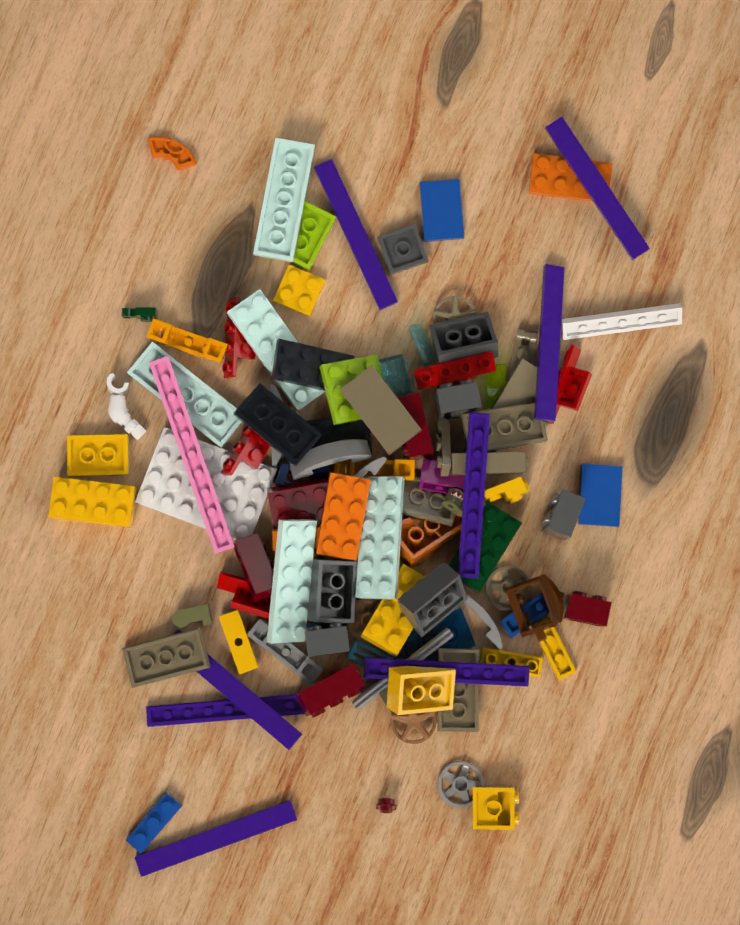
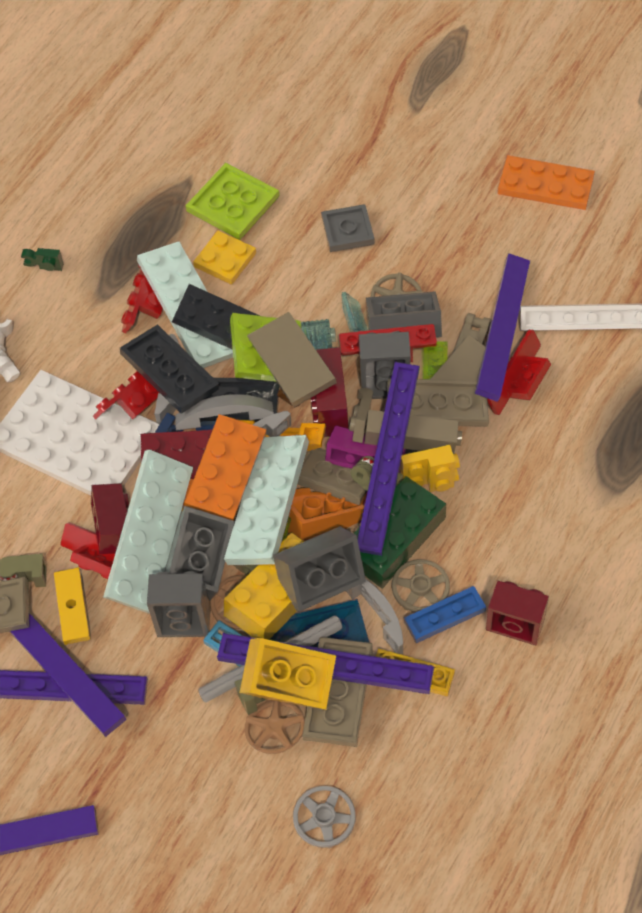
camera: 15 degrees right, 25 degrees down
light aqua plate [127,342,242,448] -> none
light orange slope [146,318,228,363] -> none
orange tile [147,137,197,171] -> none
bright pink plate [149,356,235,554] -> none
light grey slope [247,619,324,685] -> none
light aqua plate [253,138,315,262] -> none
dark red brick [295,663,365,718] -> none
dark purple tile [314,159,398,311] -> none
dark red plate [376,798,397,814] -> none
blue tile [420,179,464,242] -> none
yellow plate [473,786,519,830] -> none
reddish brown animal [504,574,564,642] -> none
yellow tile [531,617,577,681] -> none
dark grey brick [540,489,586,541] -> none
dark purple tile [545,117,650,261] -> none
blue tile [578,464,623,527] -> none

